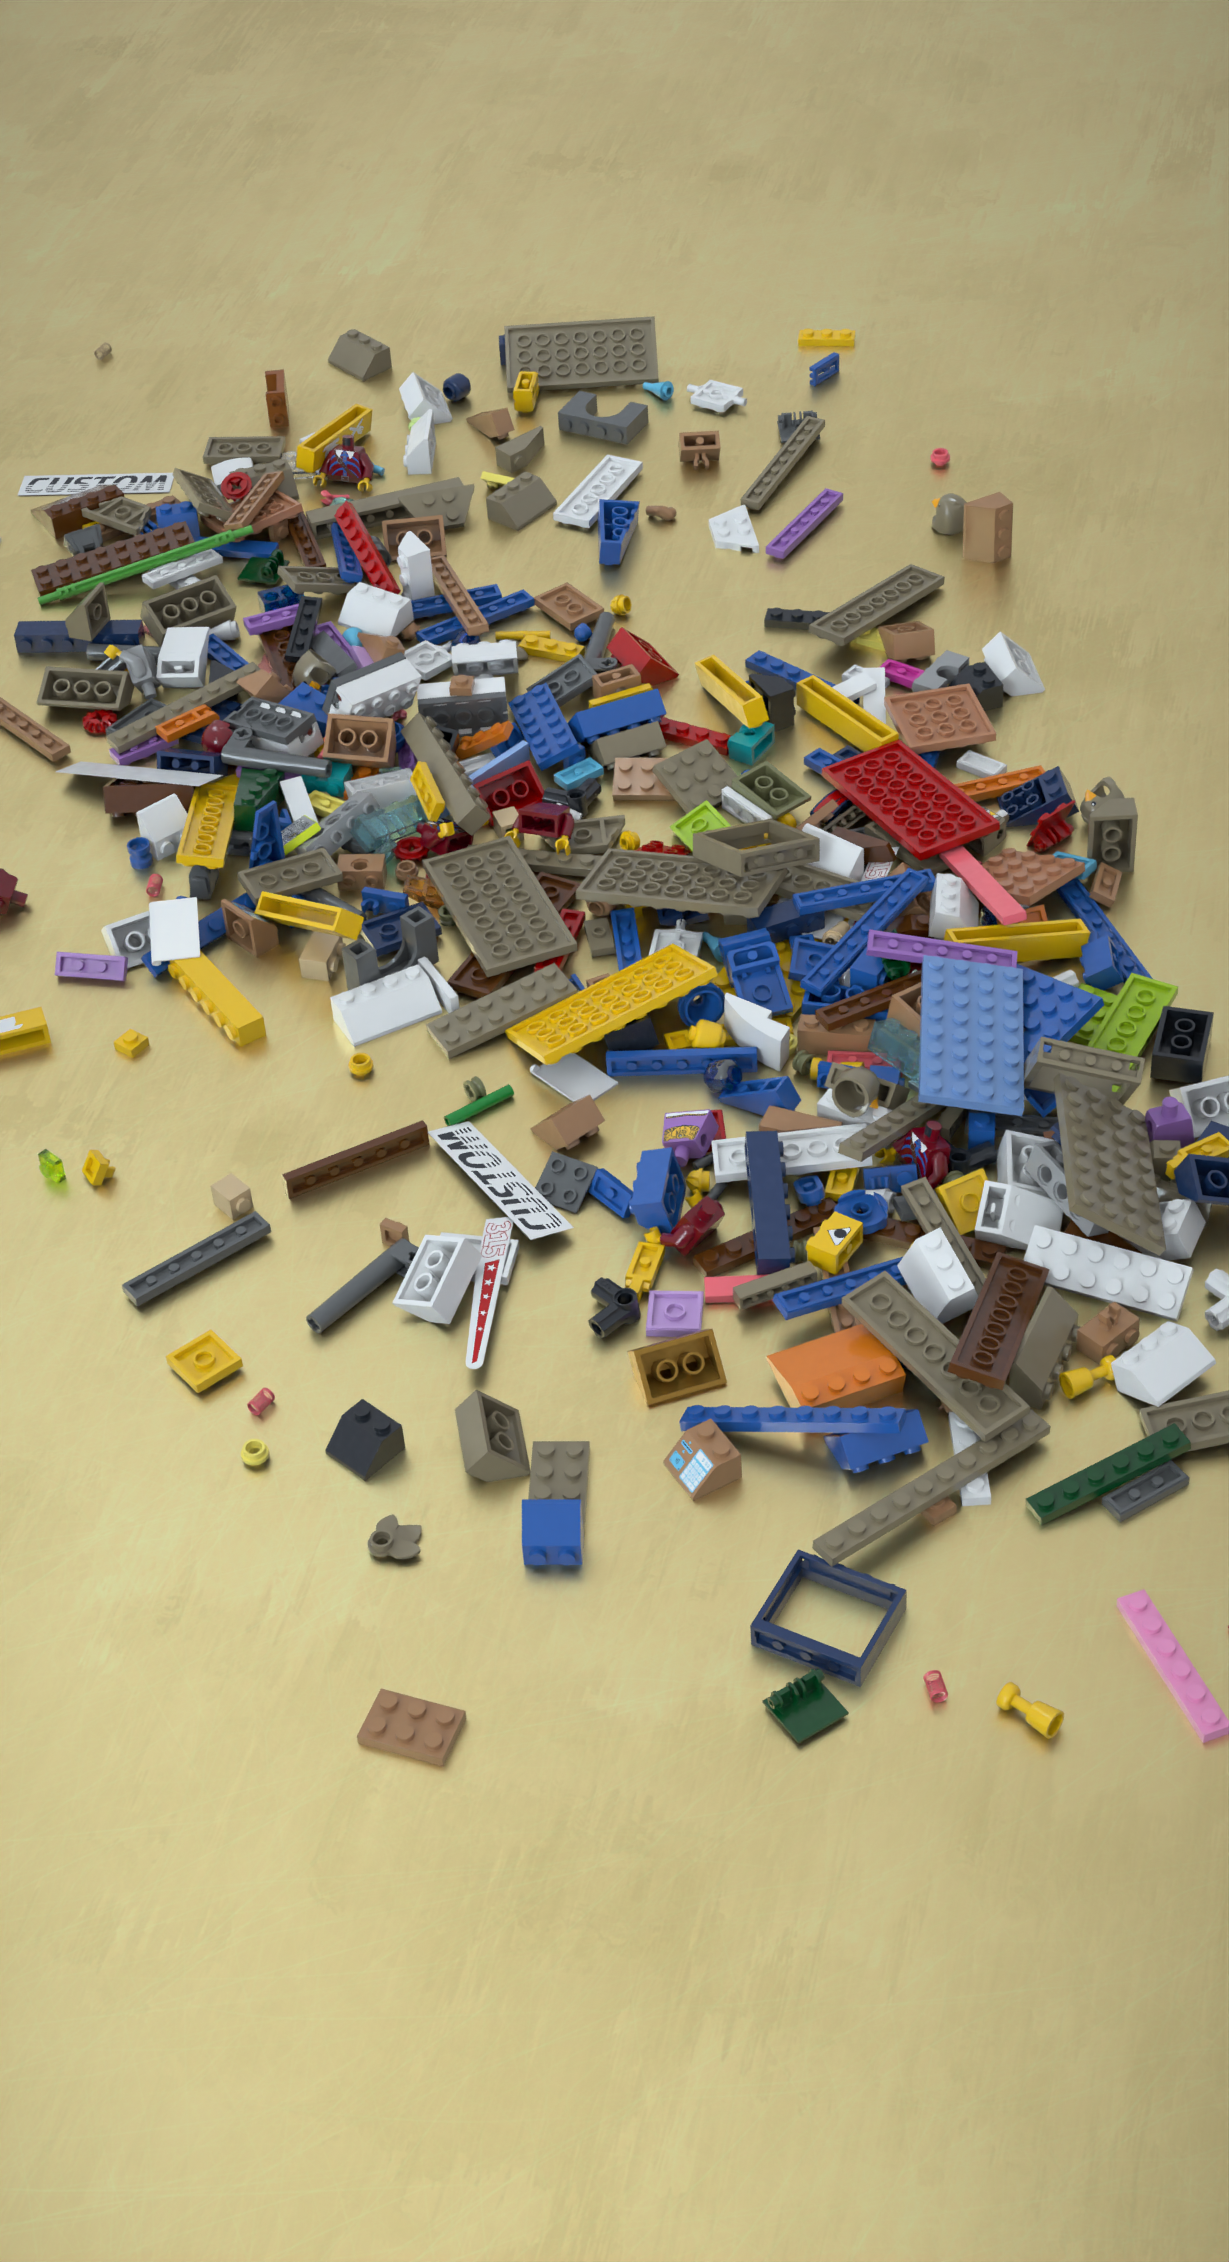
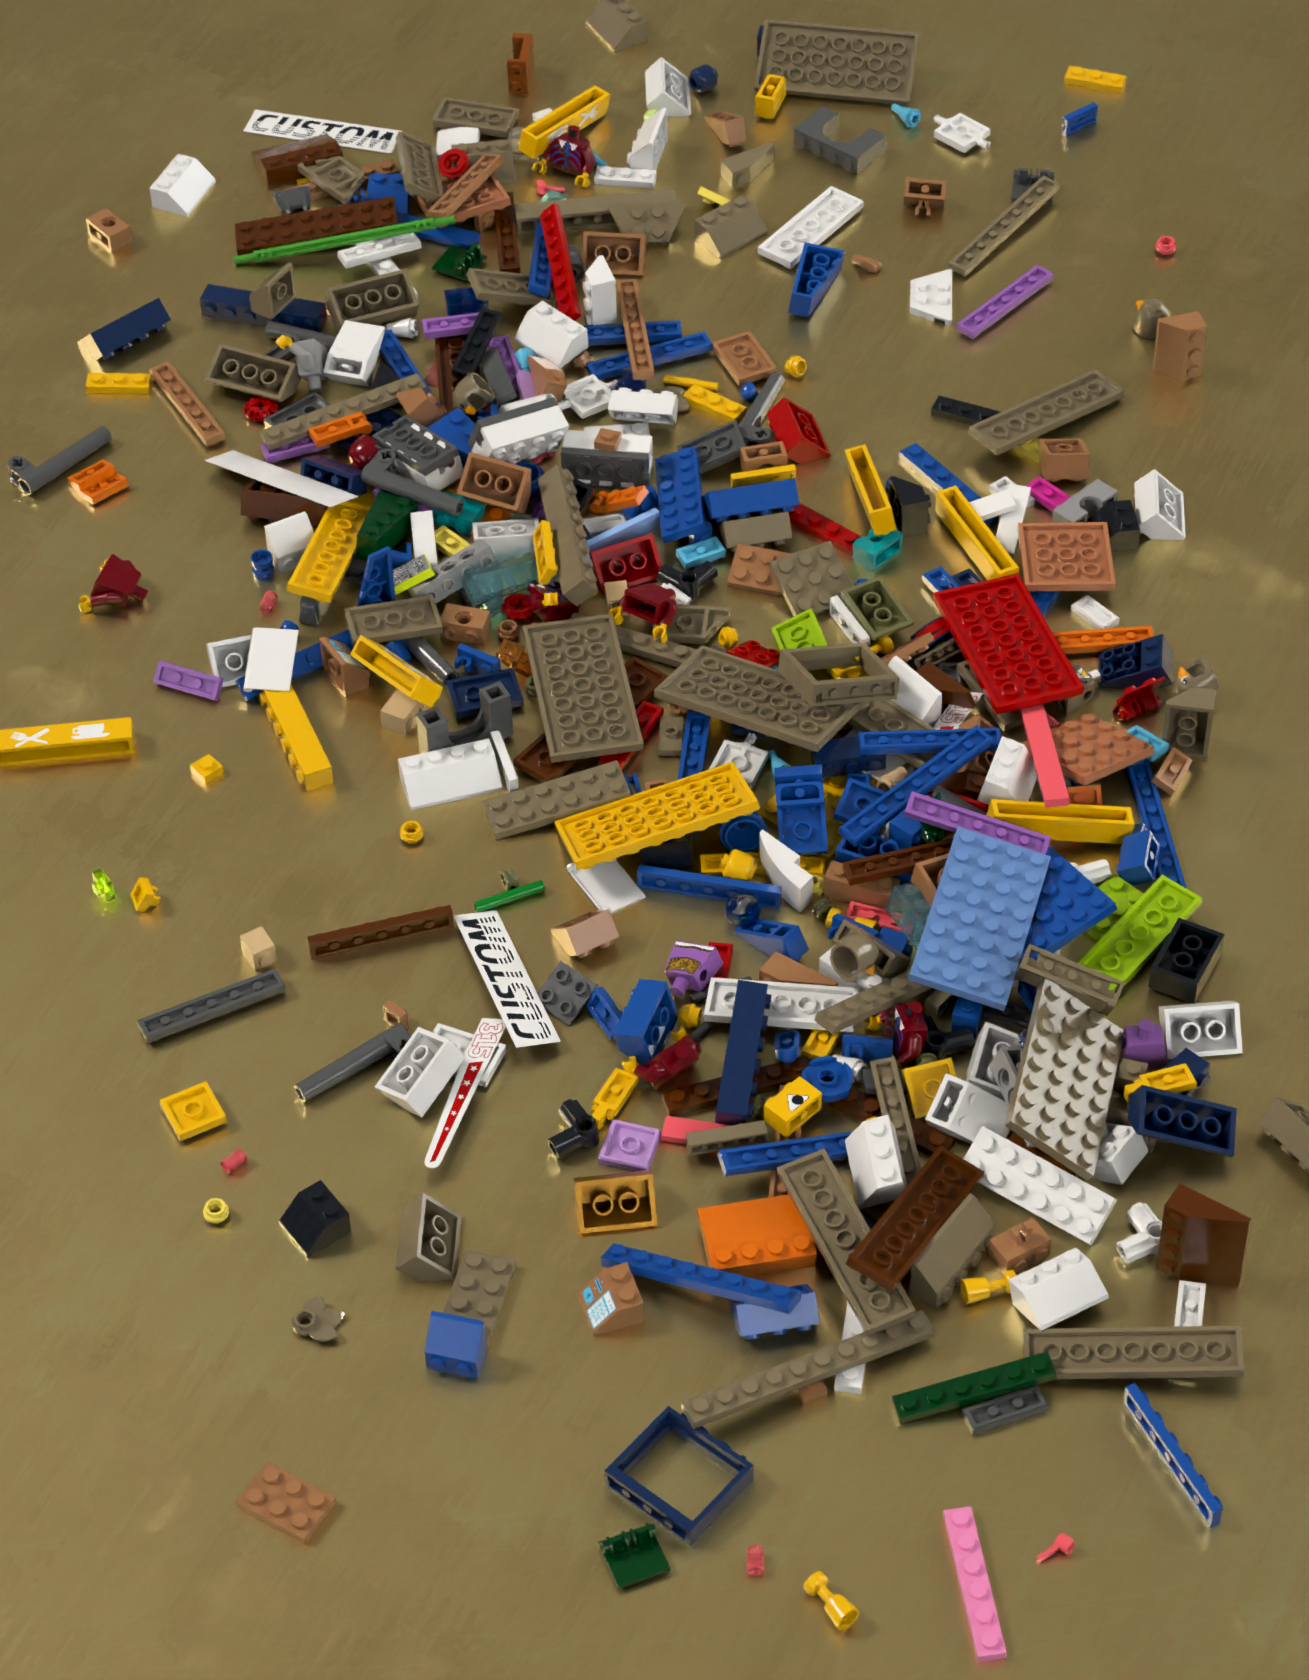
camera: 10 degrees right, 5 degrees up
none -> white plate [594,166,657,189]

